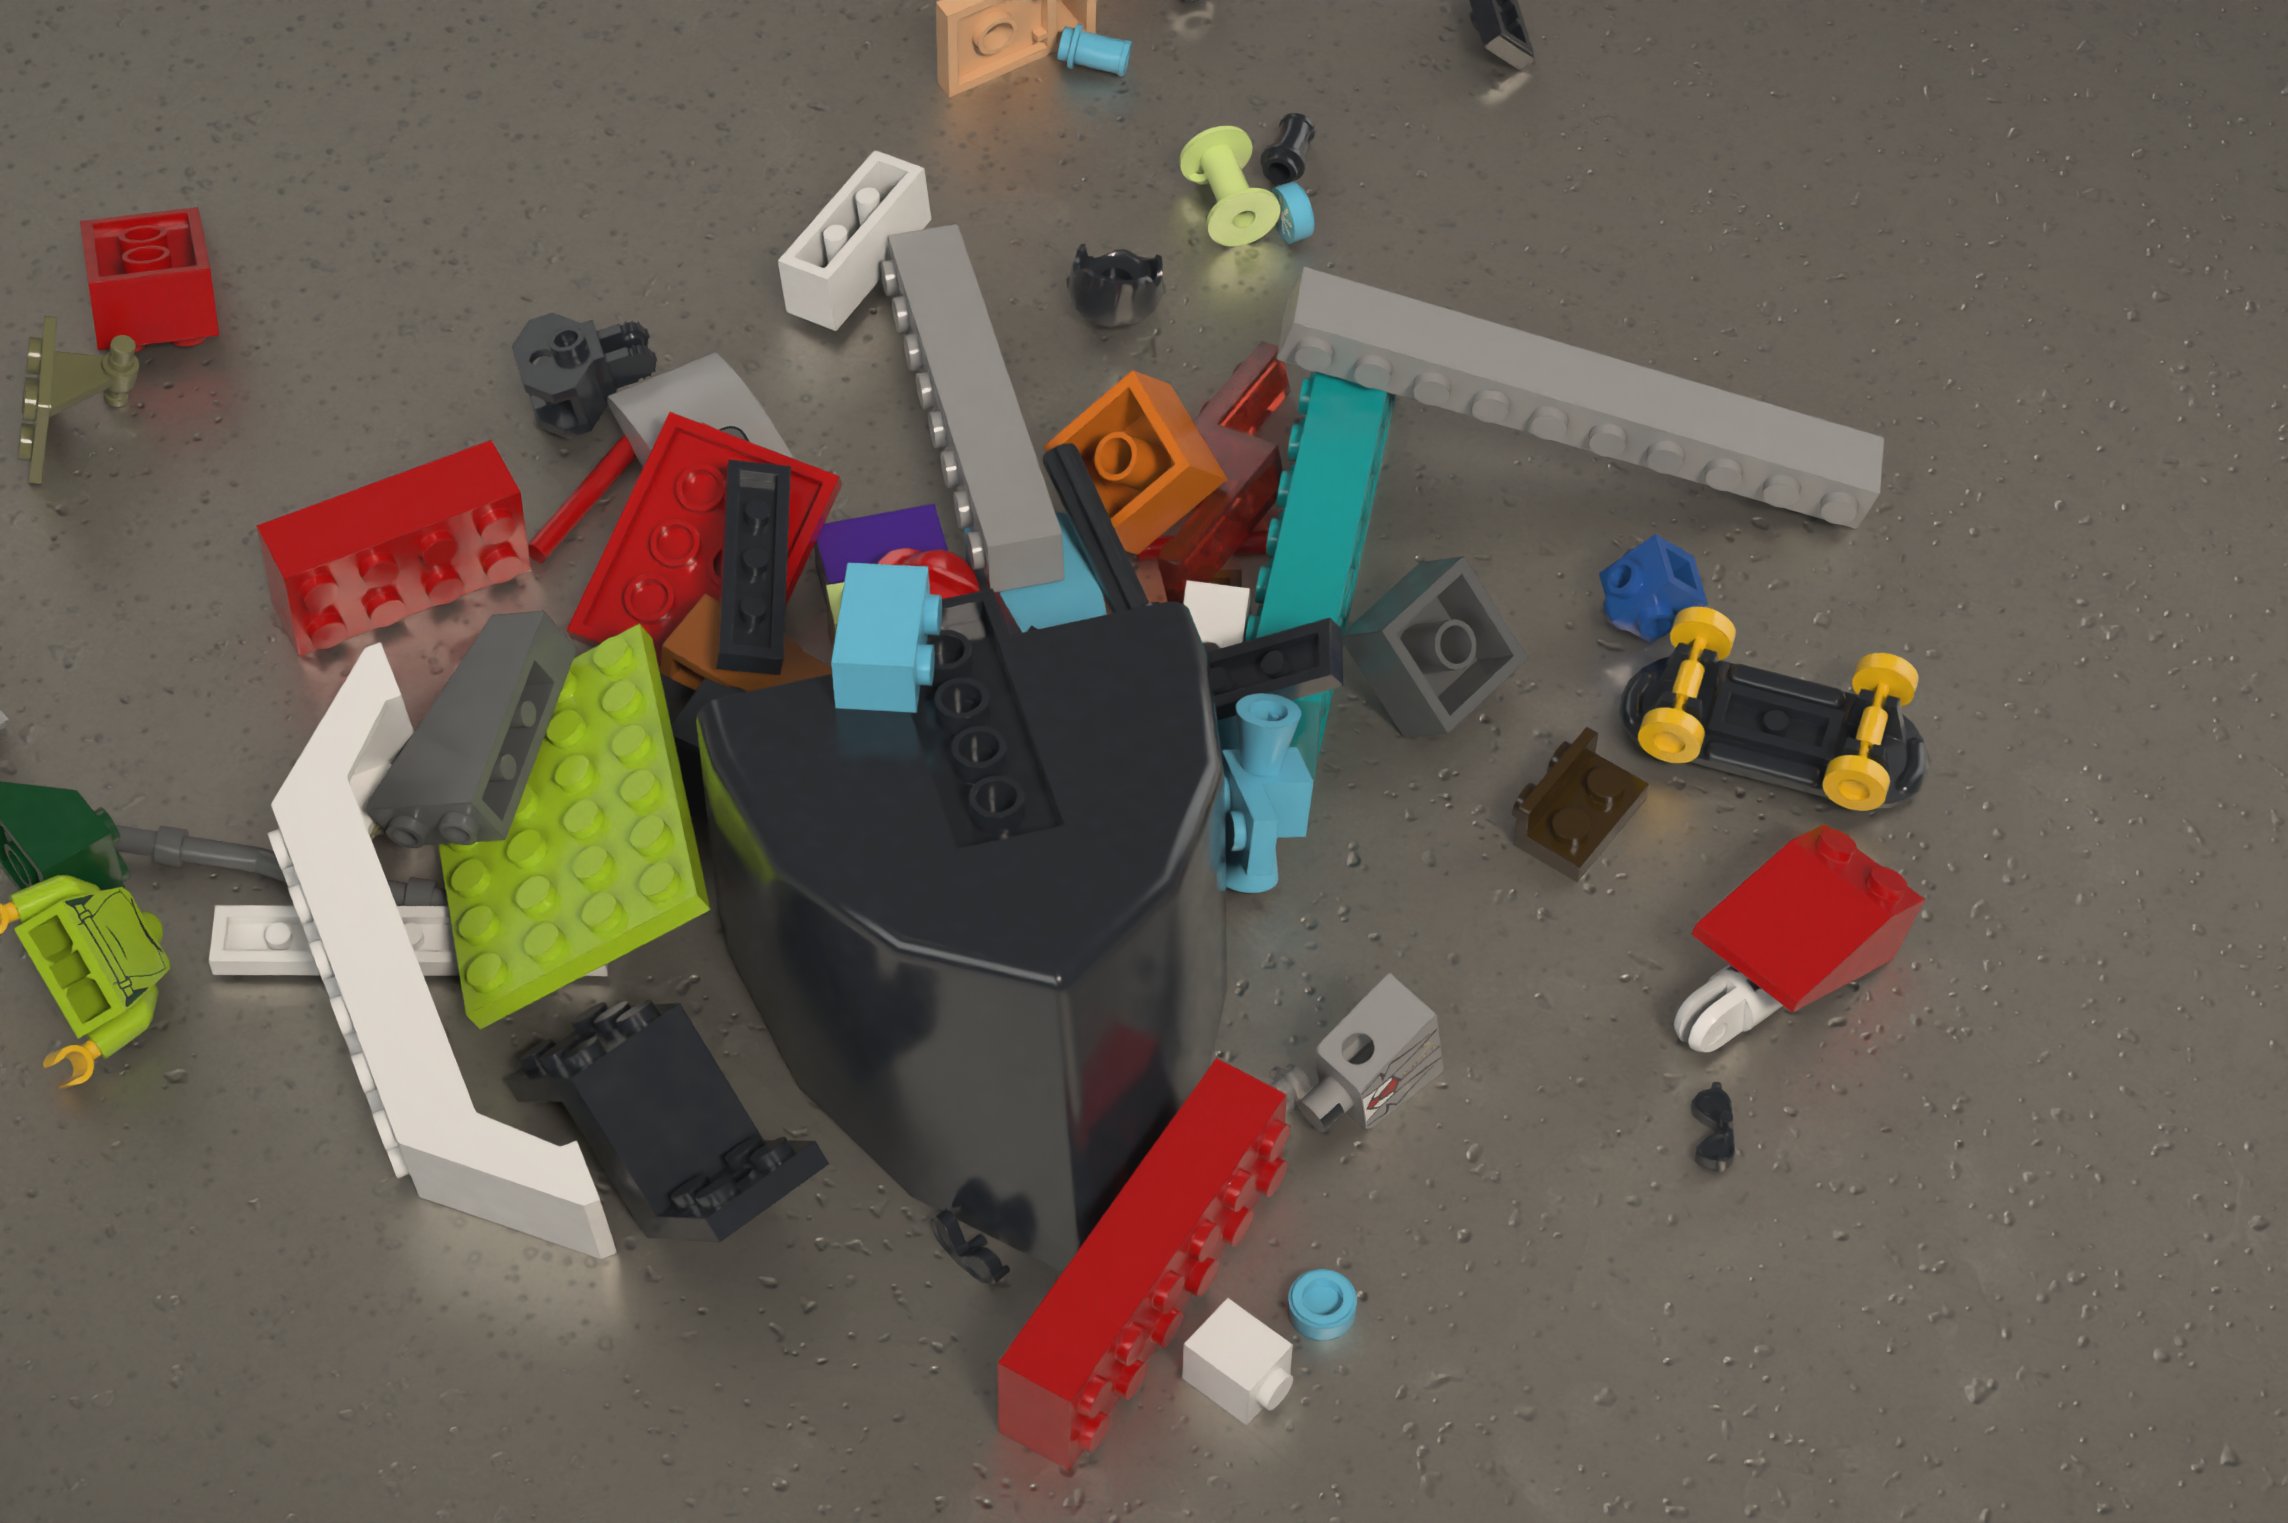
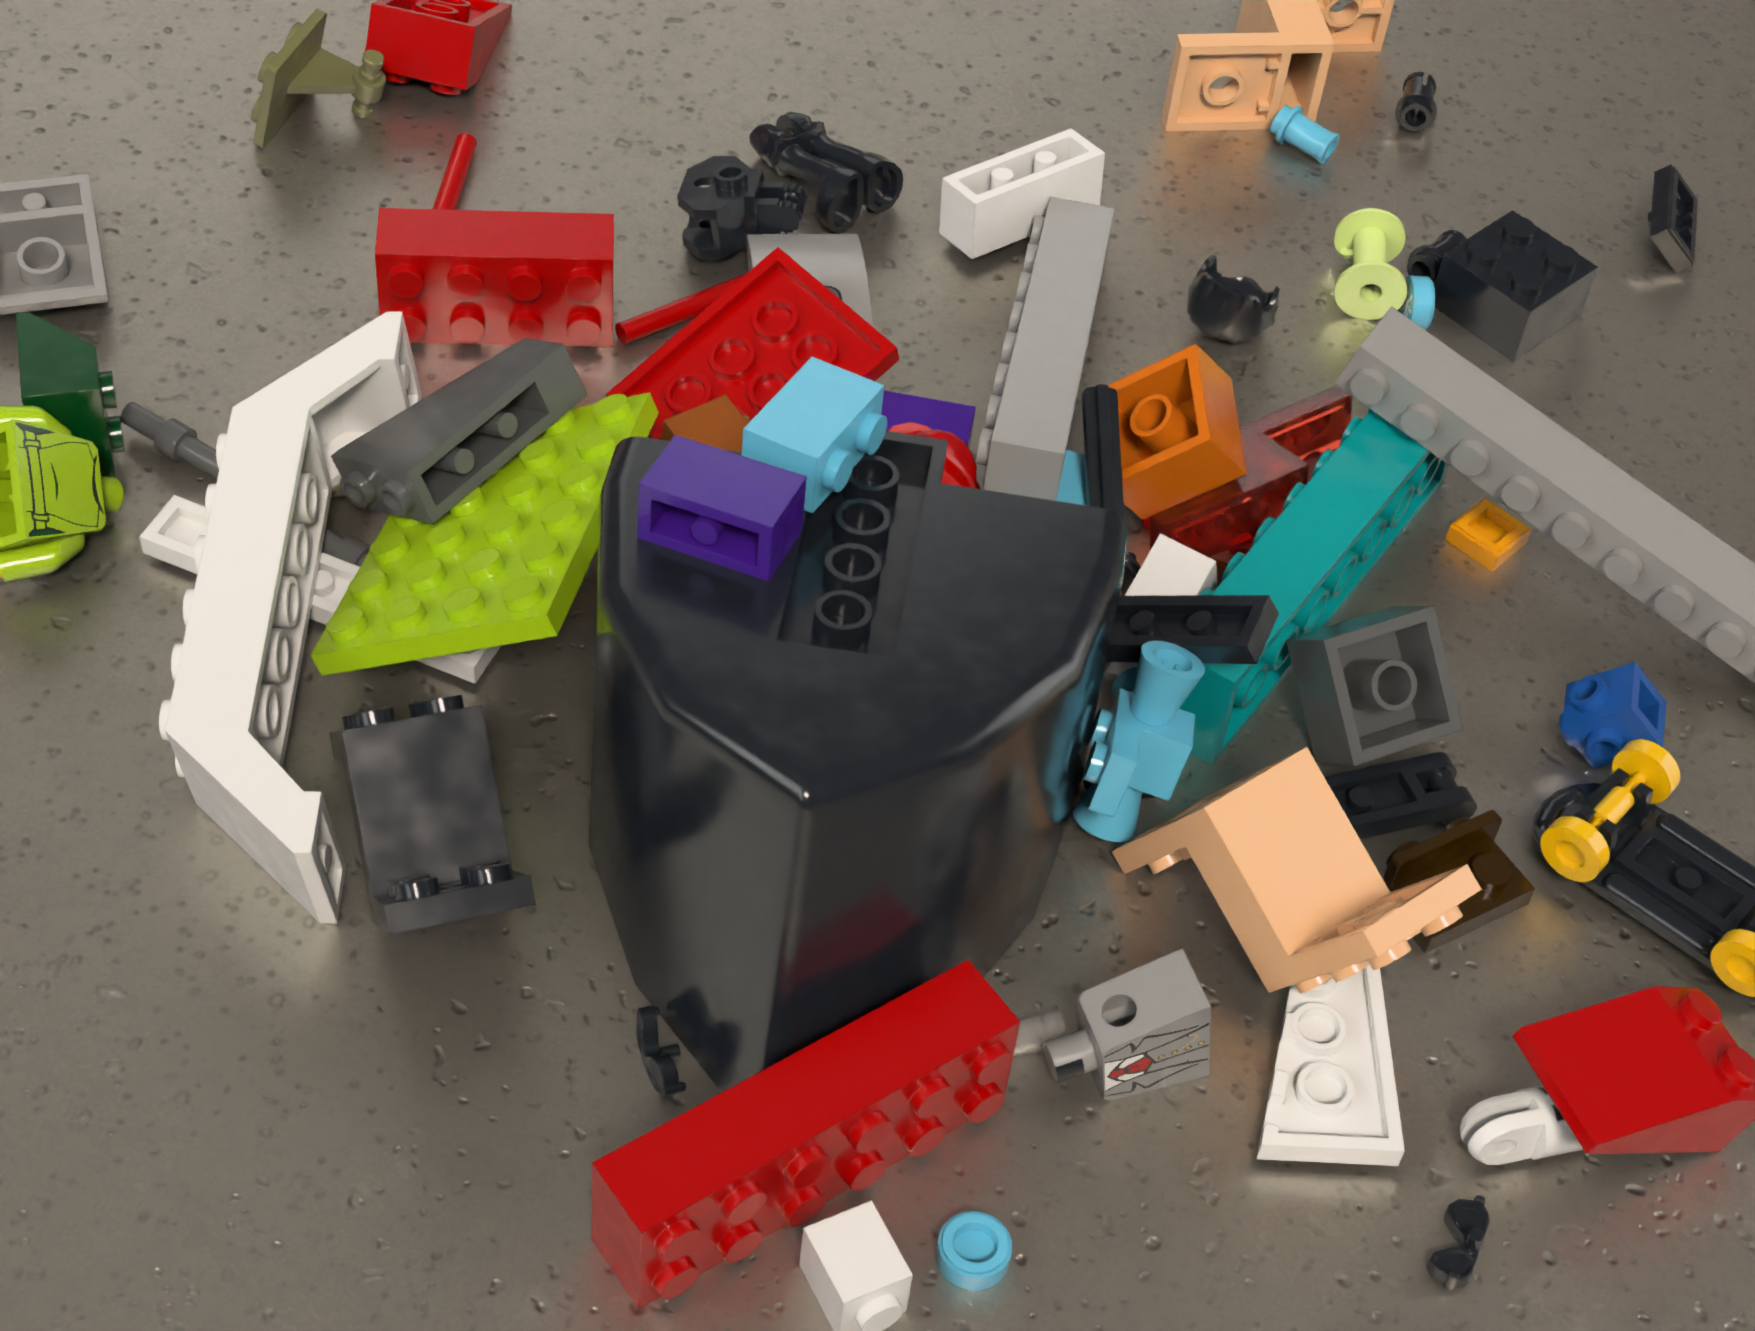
camera: 20 degrees right, 5 degrees down
black plate [716,459,791,675] -> none
none -> red bar [432,133,477,210]
none -> dark purple brick [637,435,807,582]
none -> black piece [749,112,903,234]
none -> light nougat bracket [1111,747,1482,994]
none -> white wing [1256,965,1405,1166]
none -> black plate [1325,752,1477,840]
none -> black brick [1434,210,1598,362]
none -> light orange tile [1445,498,1532,572]

